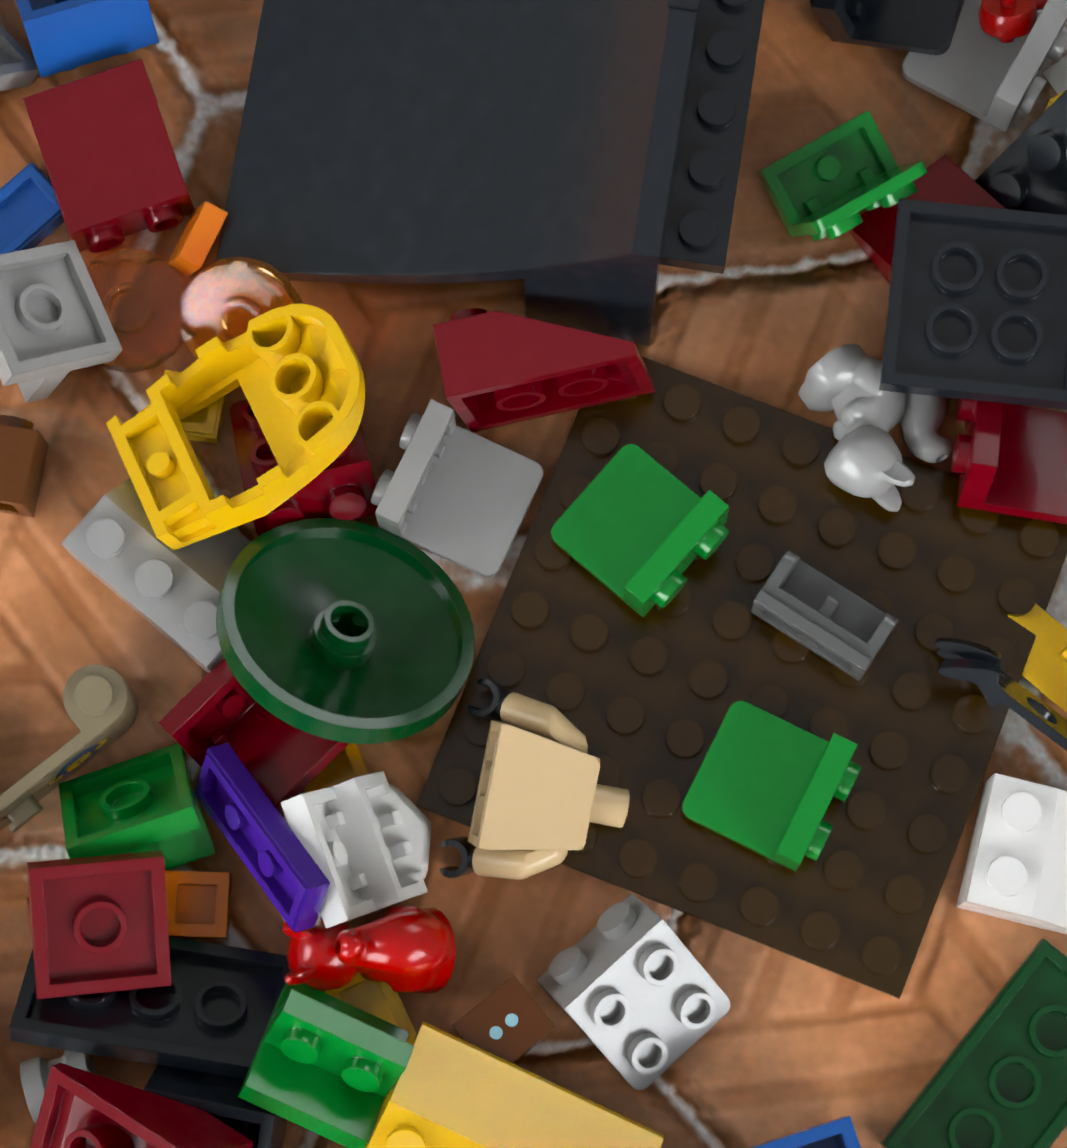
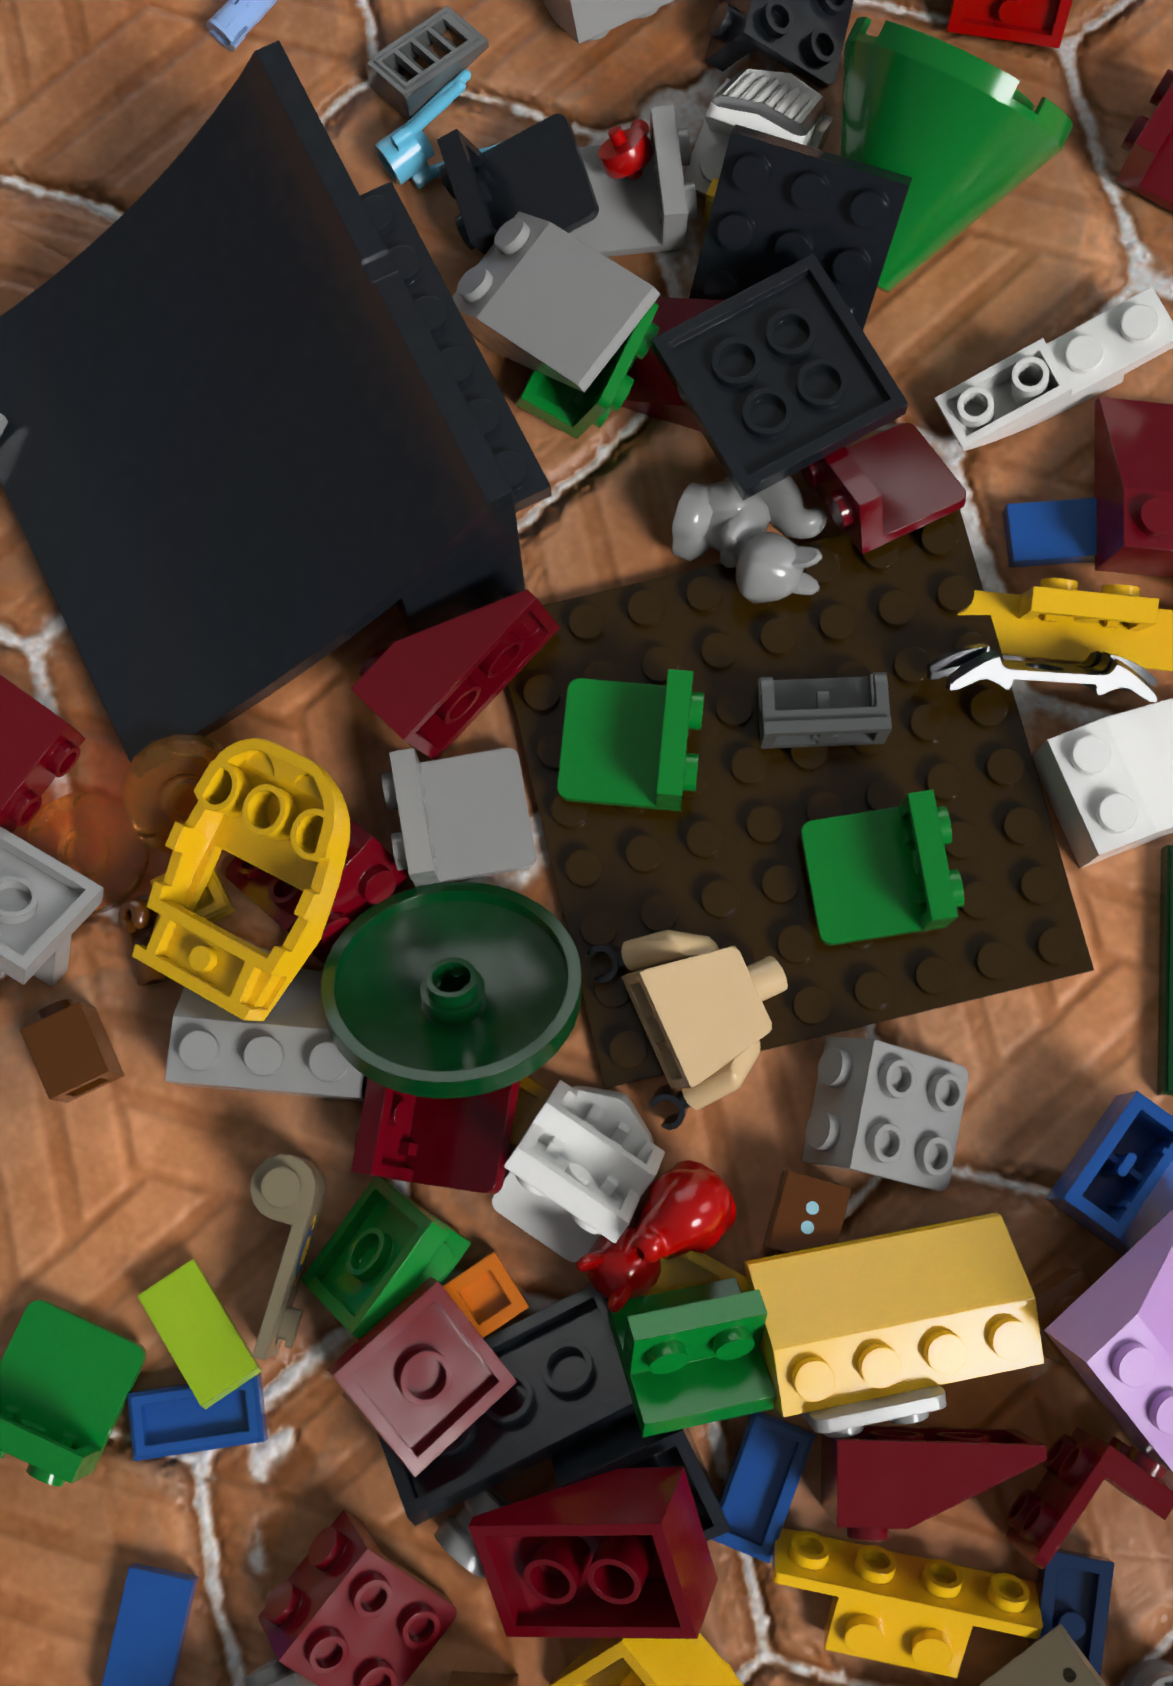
camera: 35 degrees left, 0 degrees up
orange tile [167,201,228,276] -> none
dark purple tile [195,743,330,933] -> none
none -> reddish brown arm [118,895,170,986]
none -> light grey slope [452,211,660,393]

